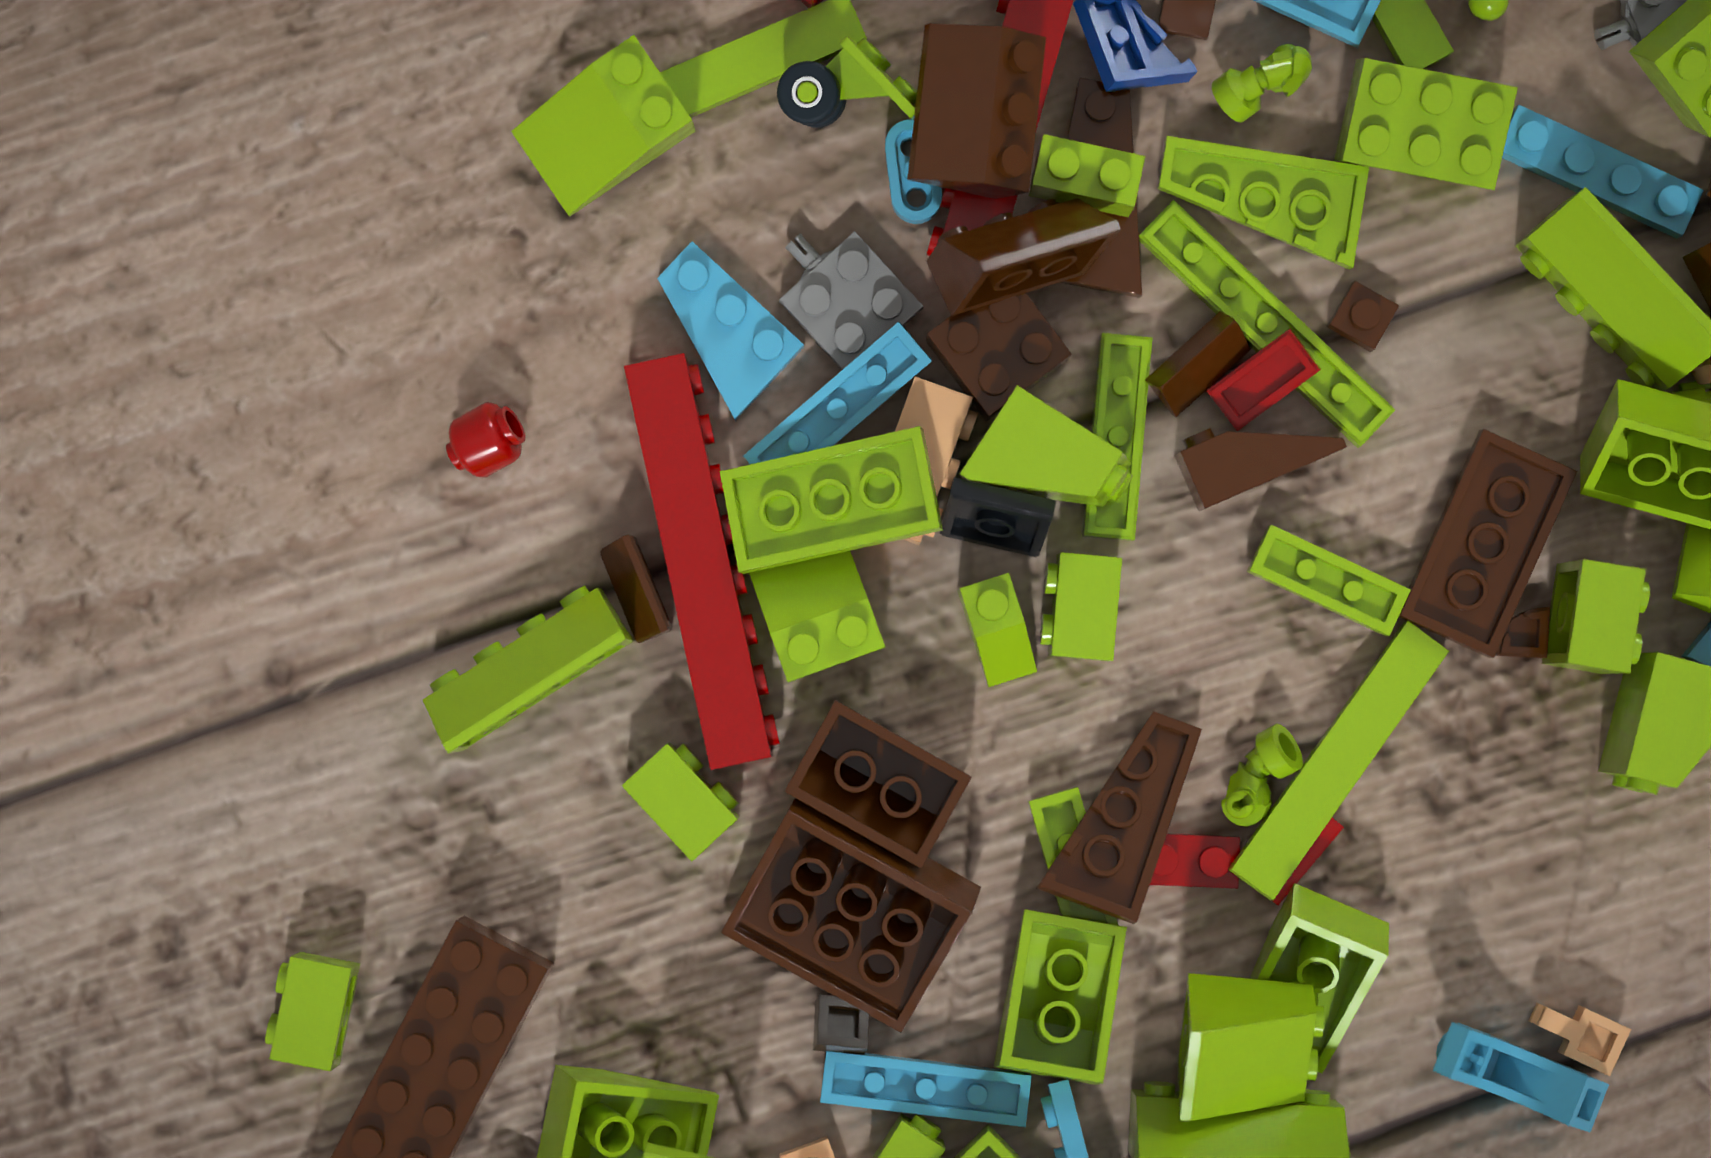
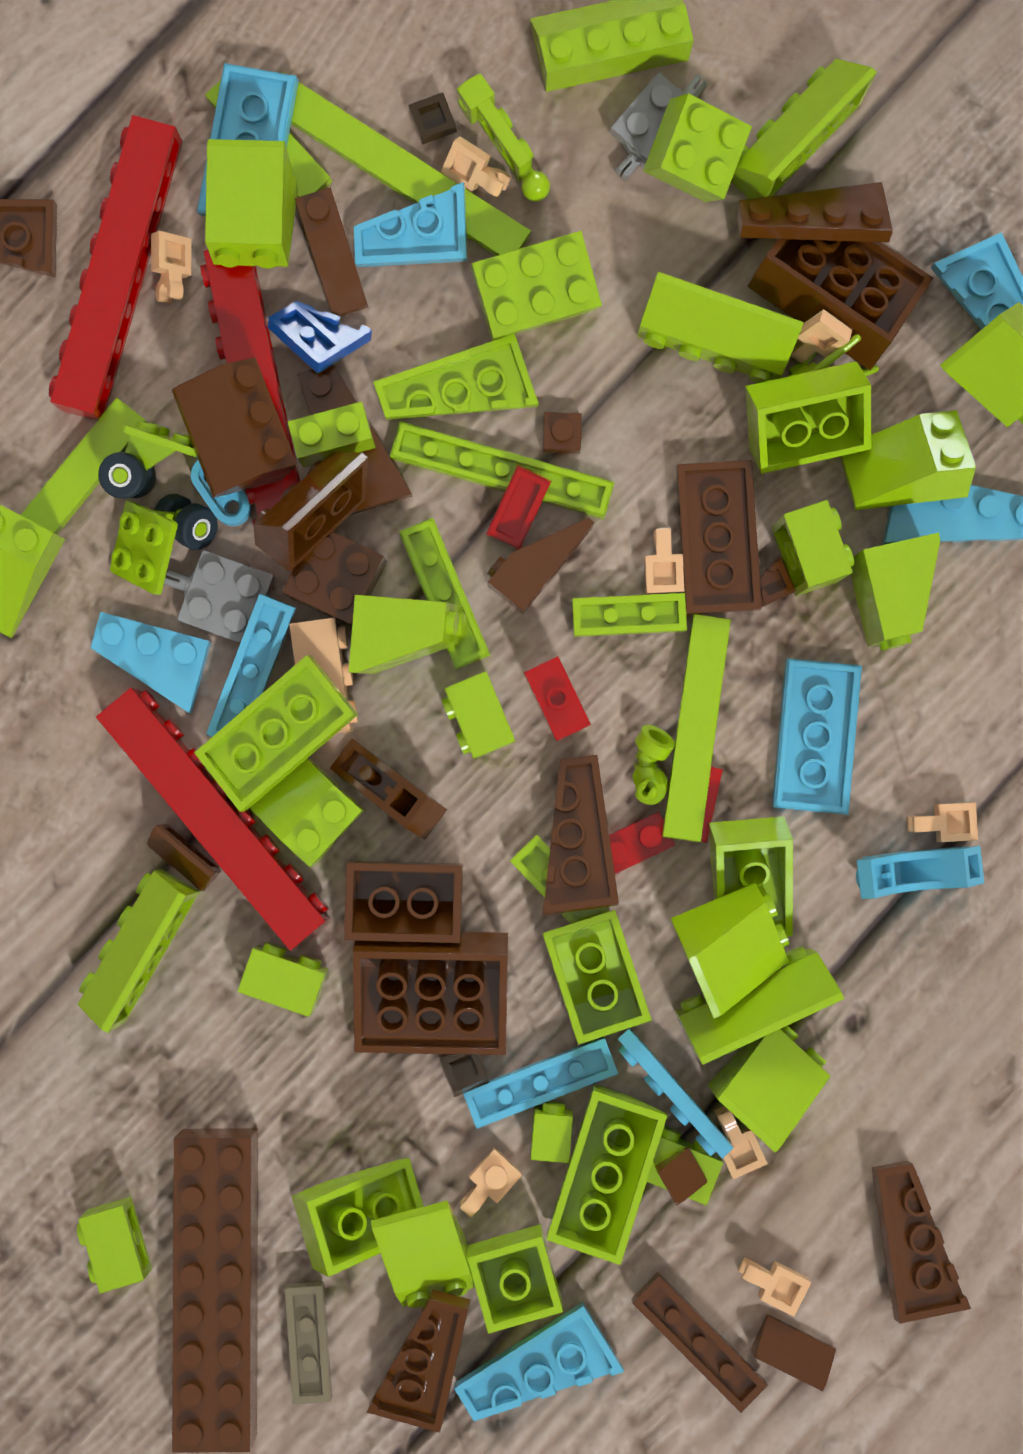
camera: 30 degrees left, 0 degrees up
red head [446,402,526,478] -> none
black tile [939,477,1056,557] -> none
lime slope [957,573,1037,687] -> none
reddish brown slope [1145,312,1251,417] -> none
lime arm [1212,44,1312,123] -> none
medium azure plate [1502,104,1704,239] -> none
none -> lime plate [110,494,218,595]
none -> reddish brown slope [330,739,448,840]
none -> red brick [524,656,591,742]
none -> light nougat plate [644,528,684,594]
none -> medium azure tile [772,658,862,815]

